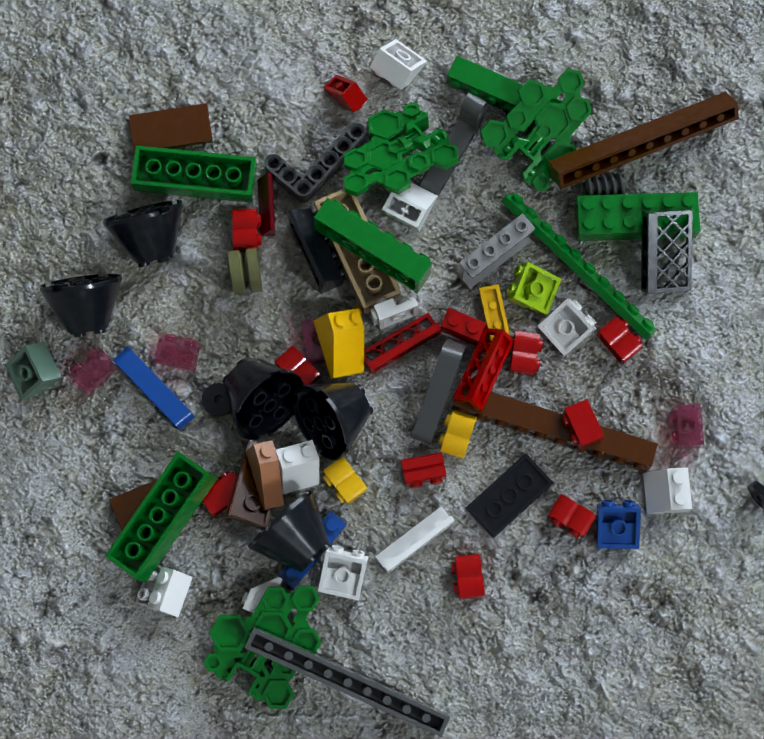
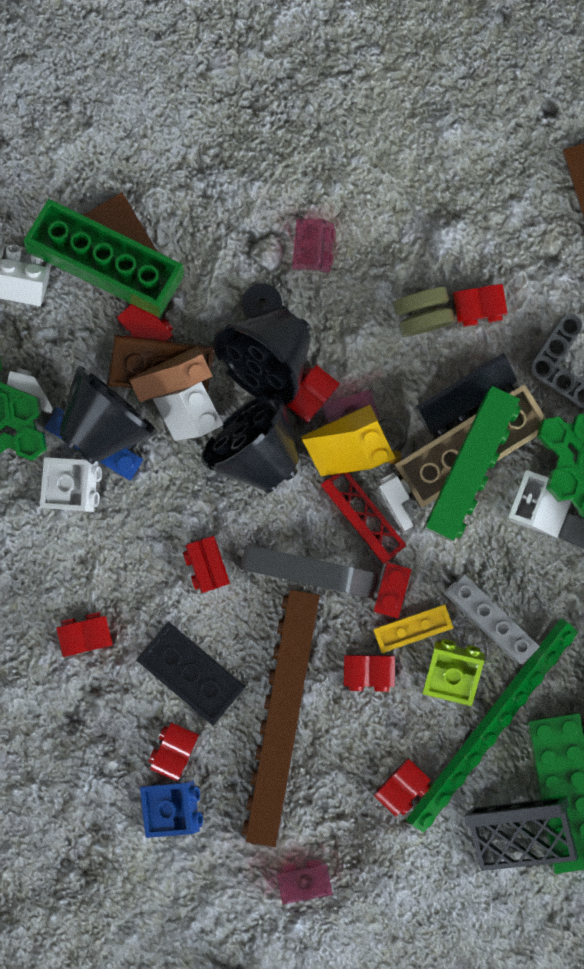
camera: 80 degrees right, 10 degrees up
sand green slope [5,342,62,400] -> none
black cone [39,274,122,337] -> none
clear pink bracket [69,348,118,395] -> none
black cone [103,200,183,267] -> none
blue beam [113,346,195,431] -> none
green brick [131,145,257,203] -> none
dark red slope [257,172,276,236] -> none
yellow brick [322,457,368,505] -> none
white fence [375,506,455,574] -> none
yellow brick [438,410,477,459] -> none
red fence [453,328,514,411] -> none
white plate [538,299,597,356] -> none
red brick [561,399,605,450] -> none
white slope [643,467,692,515] -> none

